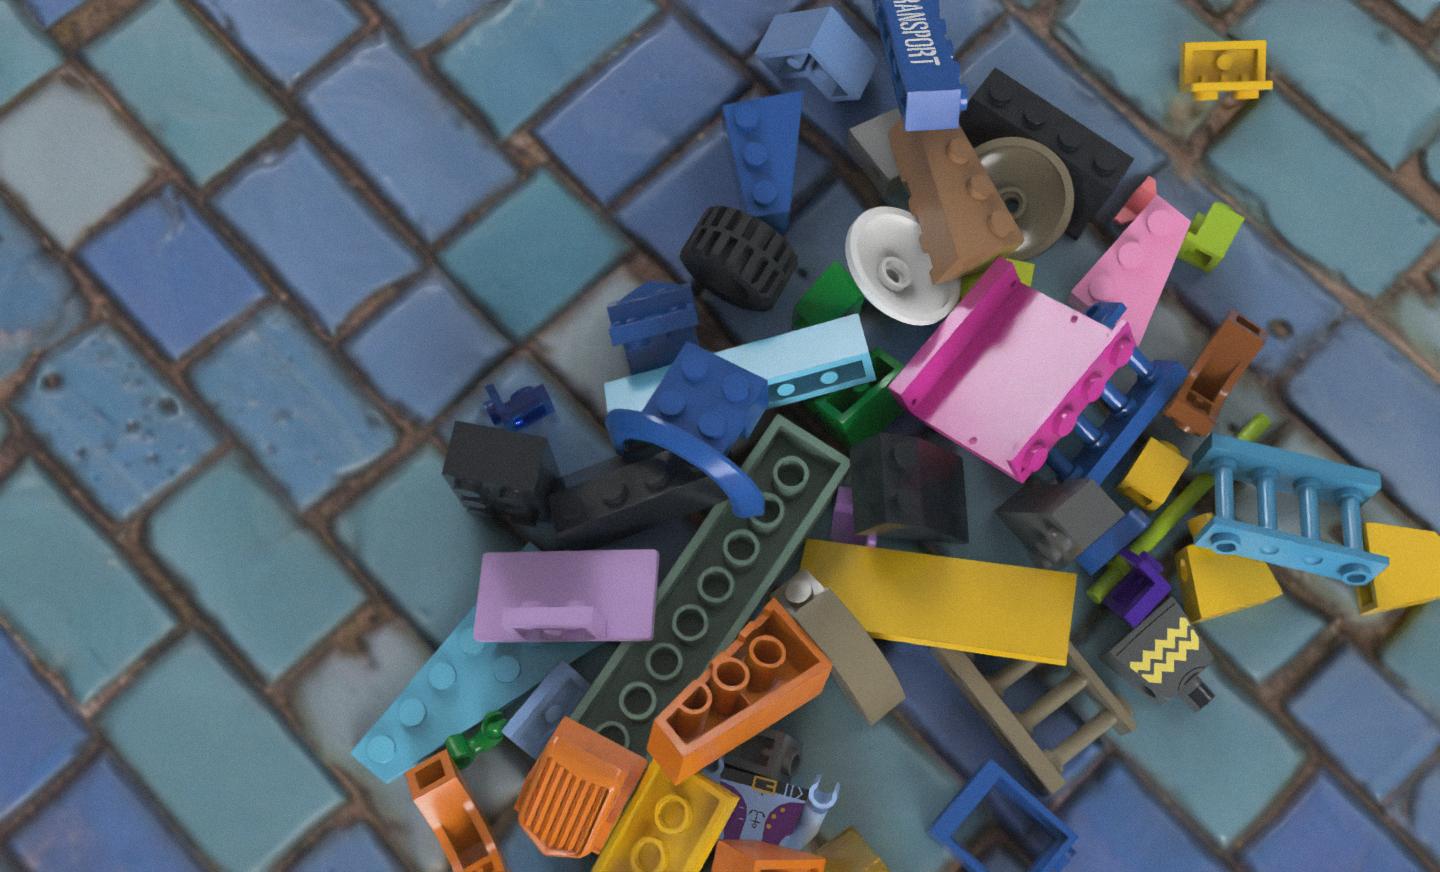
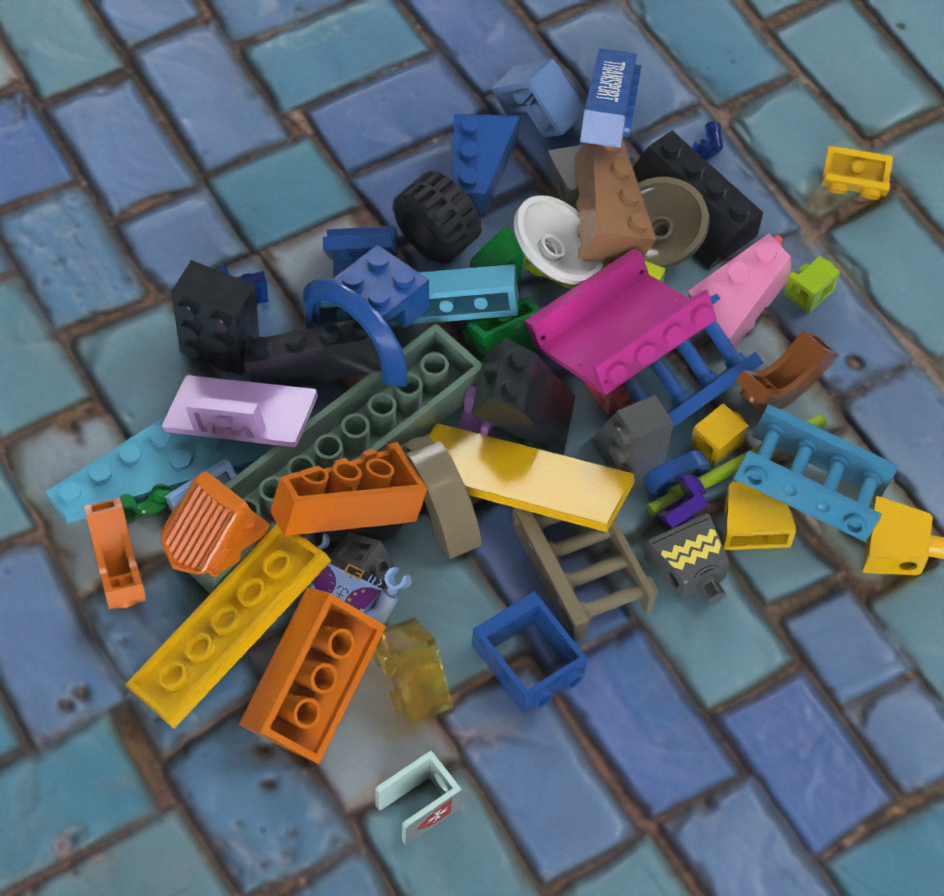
camera: 10 degrees right, 15 degrees down
none -> clear blue arm [692,121,724,161]

